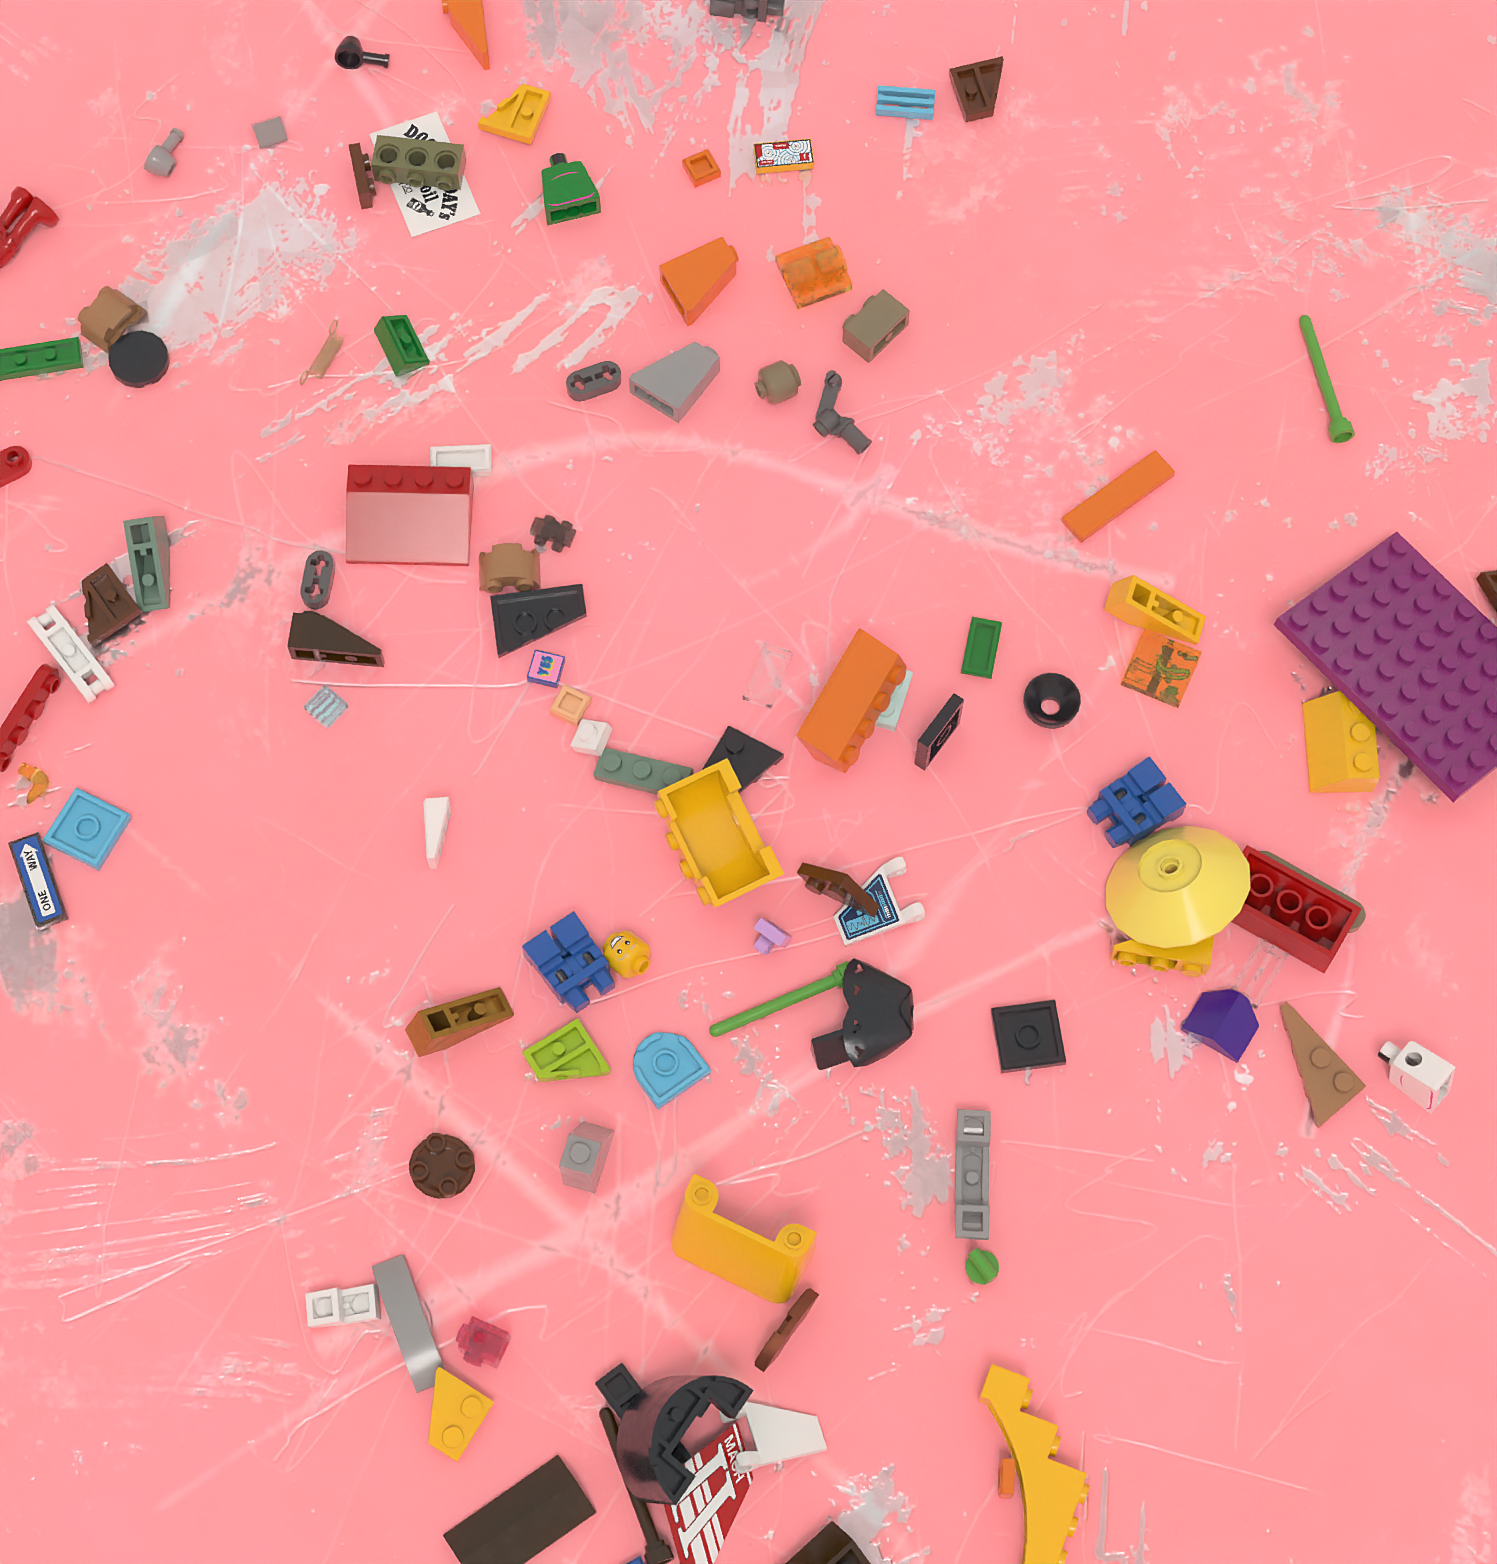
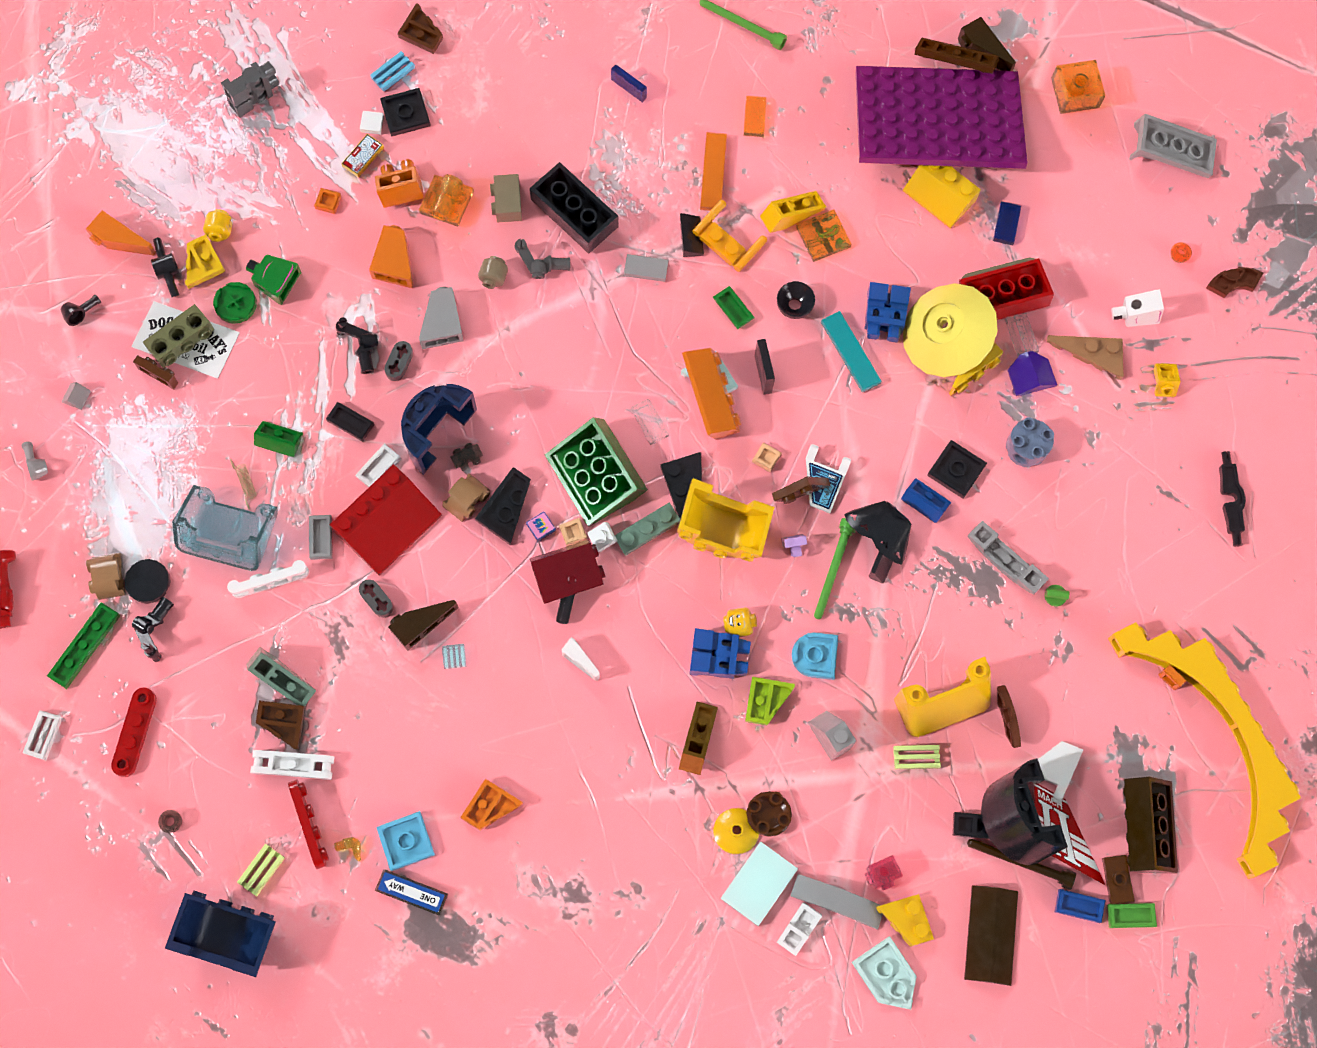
camera: 50 degrees left, 5 degrees up
none -> black pin [132,597,174,662]
none -> black piece [151,237,179,298]
none -> clear light blue windscreen [172,485,278,571]
none -> yellow head [203,209,233,242]
none -> green tile [213,282,257,324]
none -> white plate [227,560,309,598]
none -> light grey tile [309,515,333,560]
none -> black tile [326,401,375,442]
none -> black pin [335,317,378,374]
none -> white tile [360,111,384,135]
none -> orange brick [375,159,424,208]
none -> black tile [380,88,431,137]
none -> dark blue cylinder [401,383,477,475]
none -> orange wing [460,779,523,831]
none -> black brick [529,162,619,254]
none -> dark red piece [529,540,606,624]
none -> green slope [545,417,648,526]
none -> clear blue tile [611,64,647,103]
none -> light grey tile [624,254,668,282]
none -> black slope [680,213,704,257]
none -> light orange plate [692,200,767,272]
none -> yellow dish [713,808,759,854]
none -> light aqua tile [720,841,798,926]
none -> clear yellow tile [743,96,766,137]
none -> light nougat tile [752,442,782,473]
none -> teal tile [821,311,882,393]
none -> light aqua tile [851,936,917,1010]
none -> yellowish green tile [893,745,941,770]
none -> blue slope [901,478,951,523]
none -> clear blue tile [993,201,1021,246]
none -> sand blue brick [1006,417,1054,467]
none -> yellow bracket [1153,363,1181,397]
none -> black piece [1219,451,1246,547]

